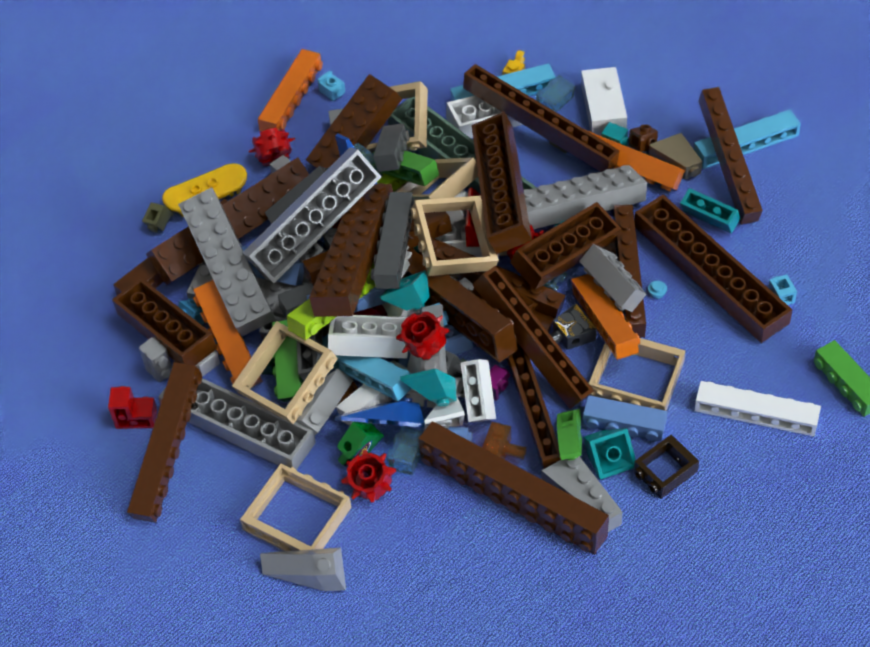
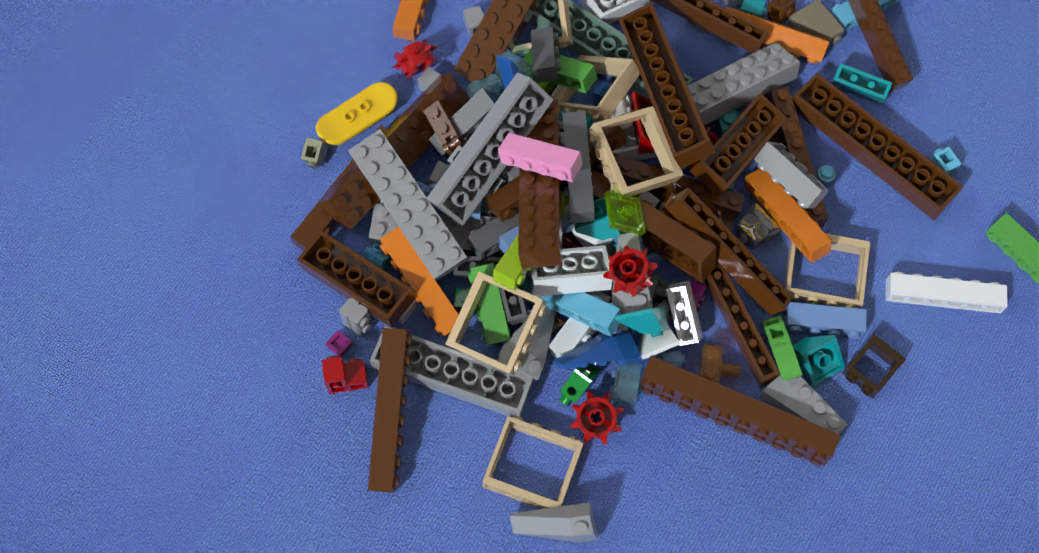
camera: 15 degrees left, 15 degrees up
none -> magenta plate [325,330,353,357]
none -> plate [424,100,464,154]
none -> bright pink brick [498,133,583,182]
none -> clear neon green plate [604,191,646,236]

